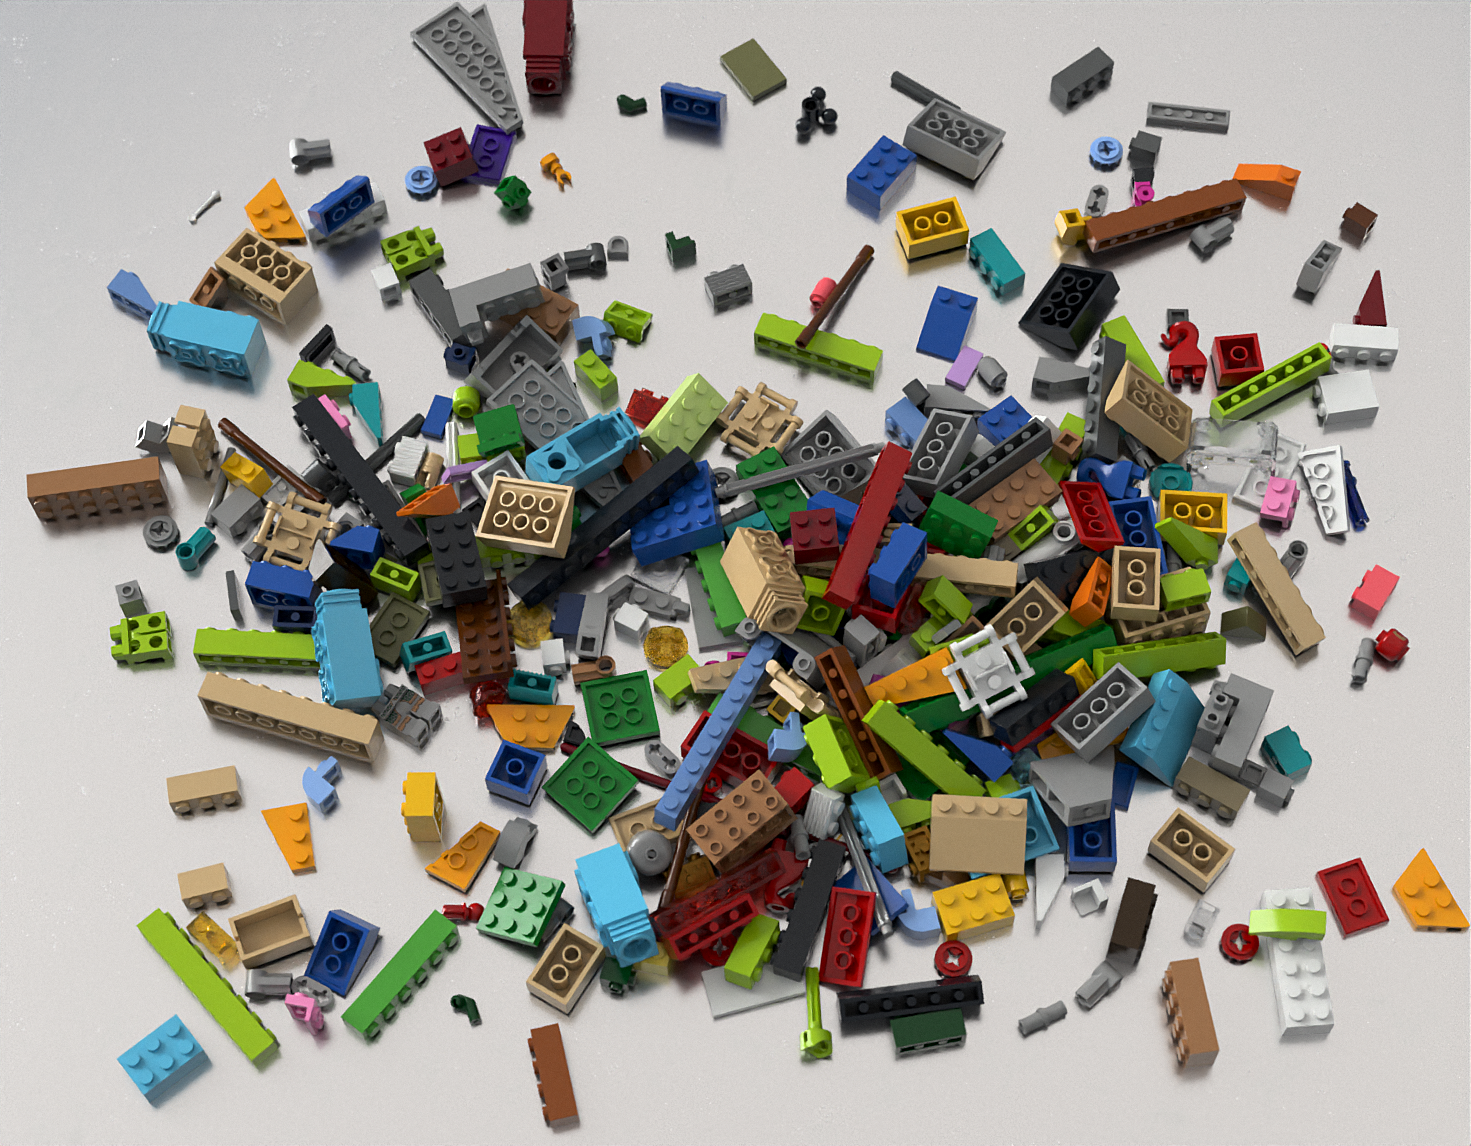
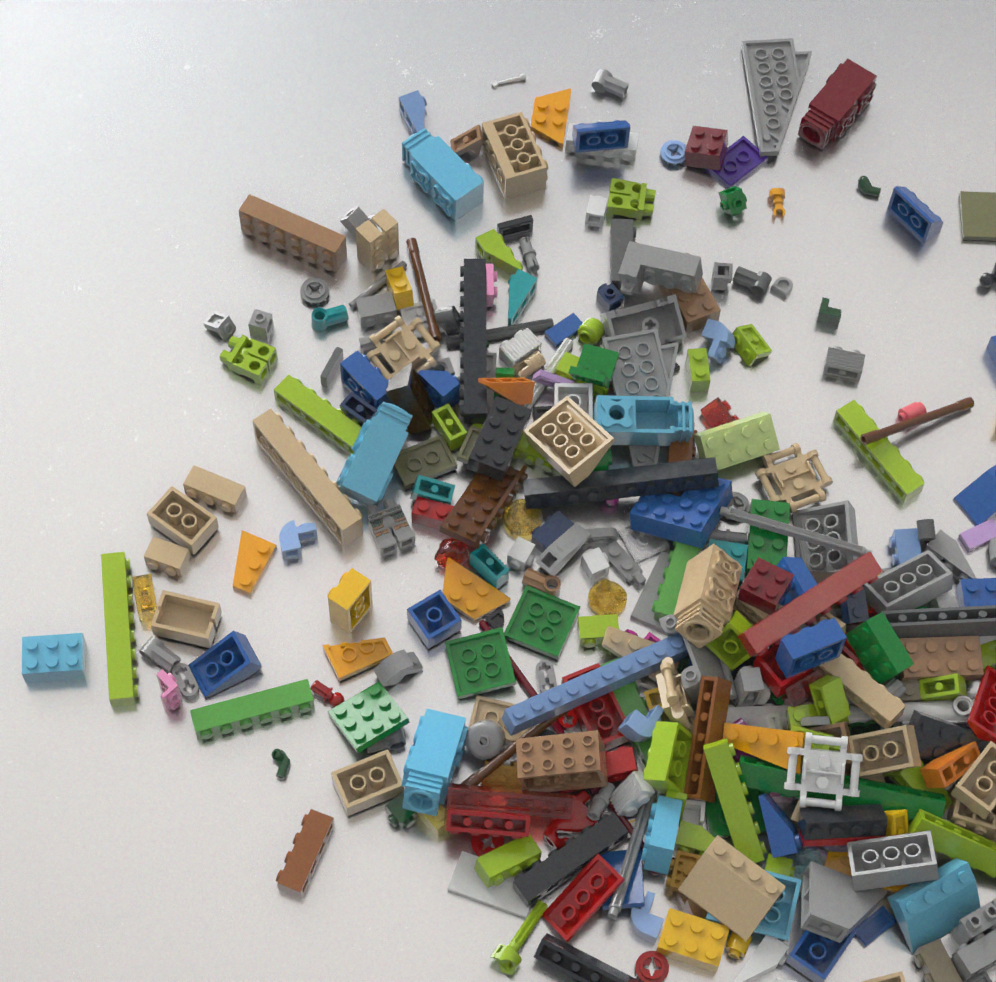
camera: 30 degrees right, 0 degrees up
none -> tan brick [147,486,219,555]
none -> light grey bracket [203,310,236,340]

